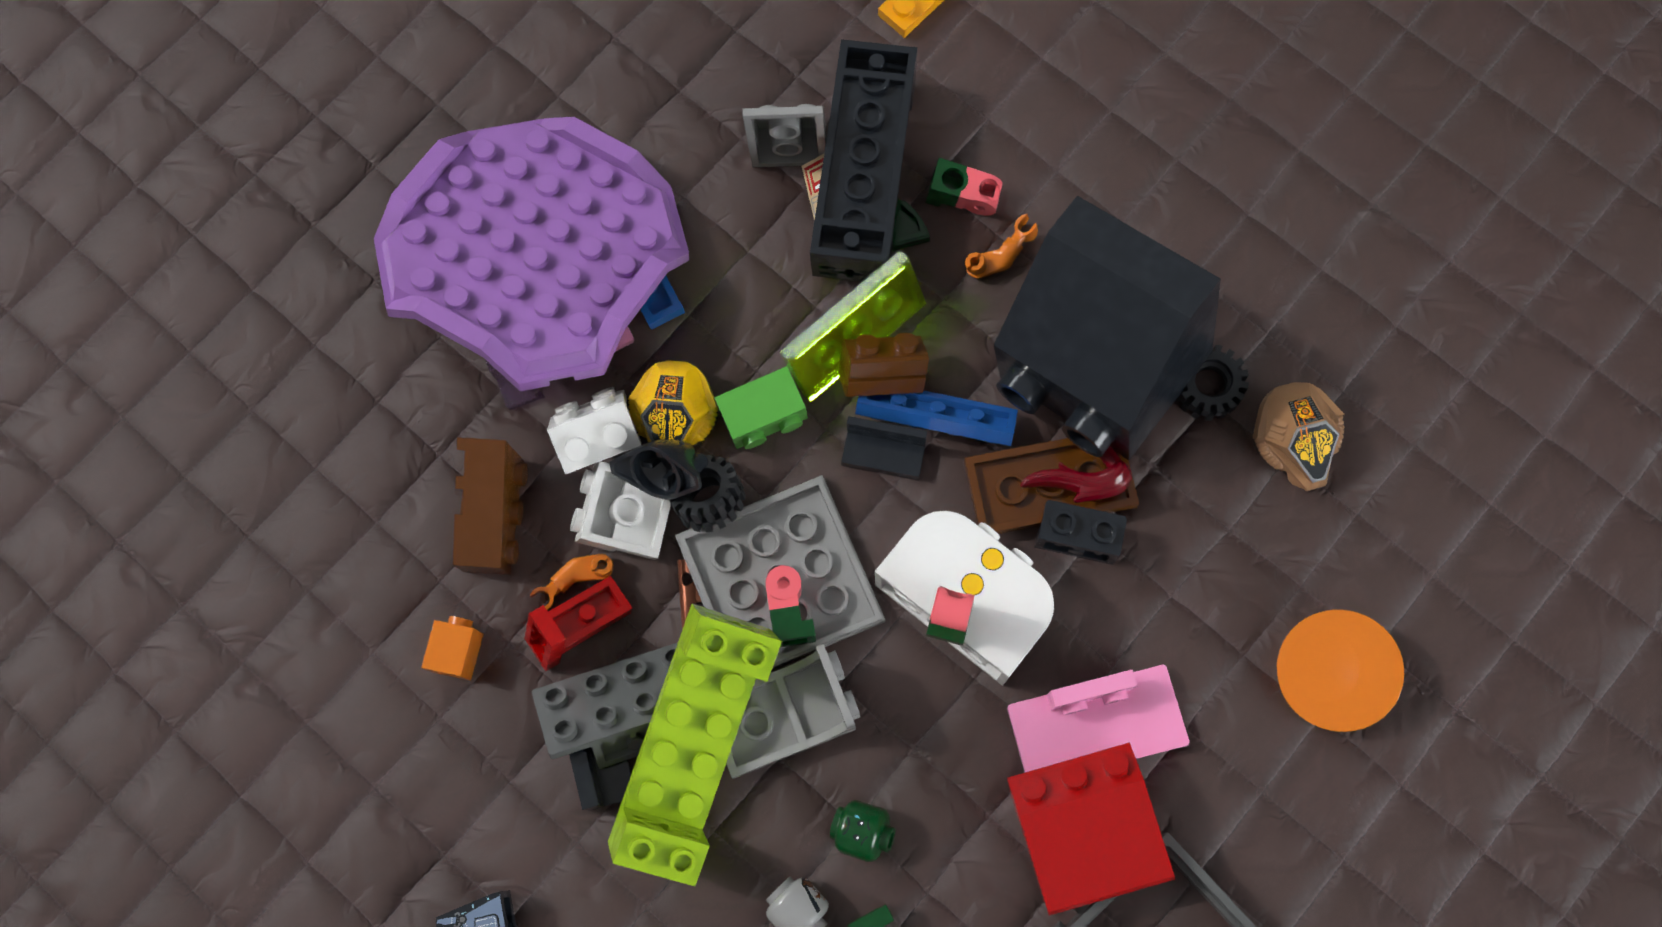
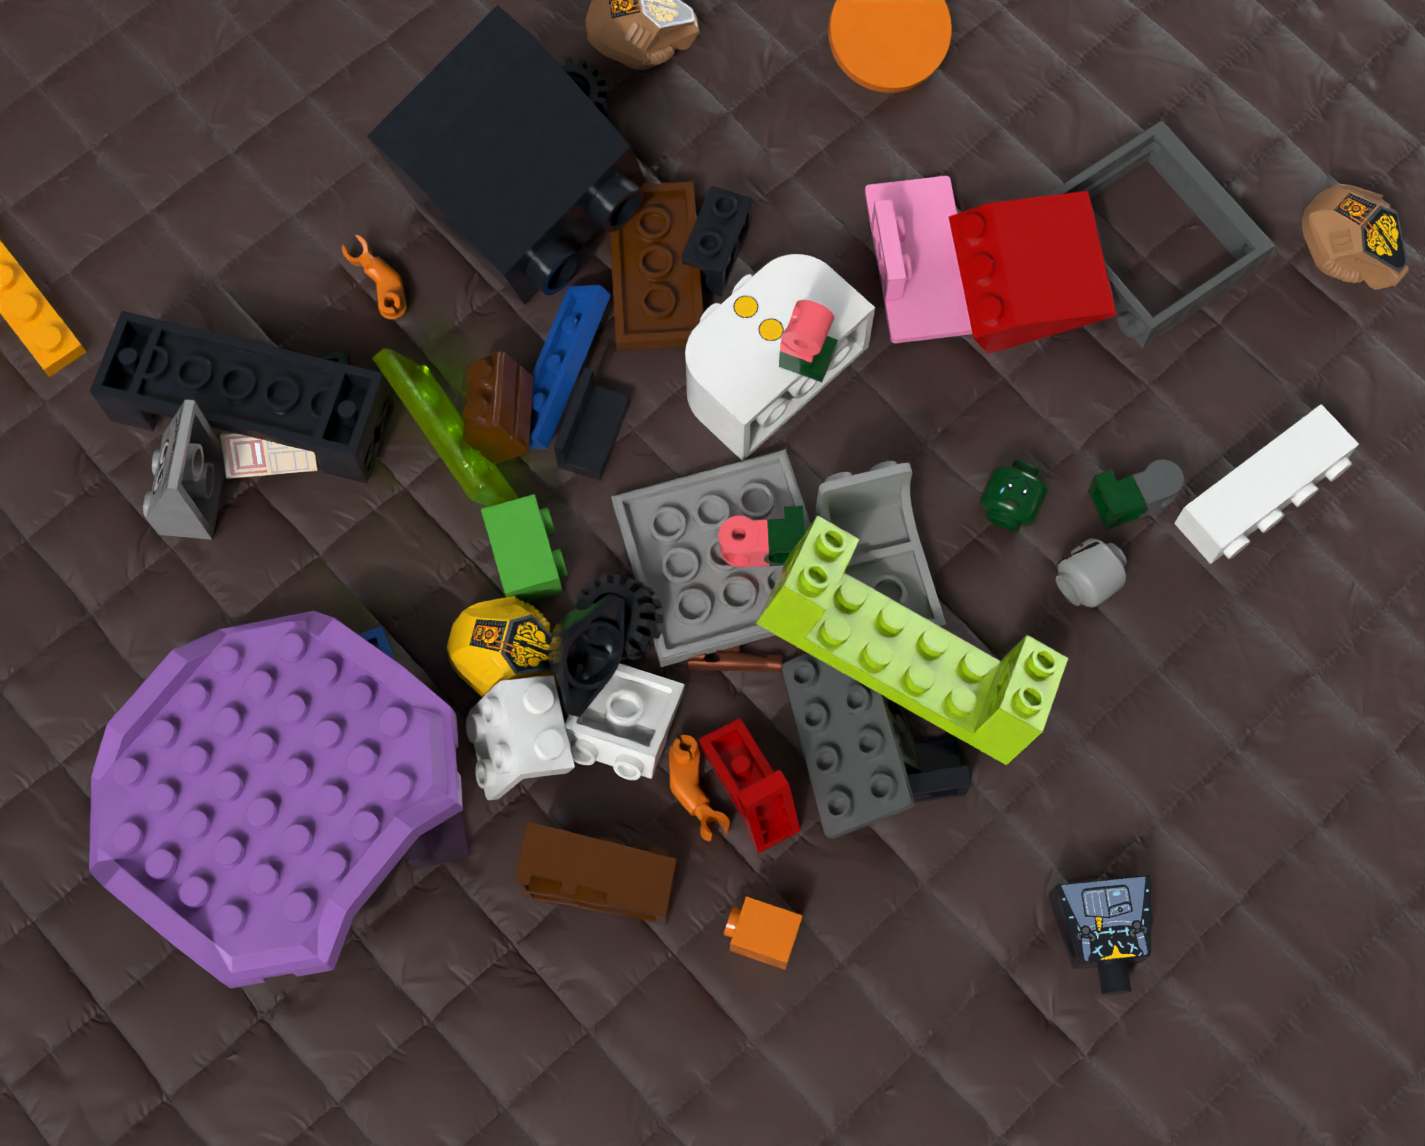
camera: 90 degrees left, 5 degrees down
leg [925,158,1003,216] -> none
dark red piece [1020,446,1132,503] -> none

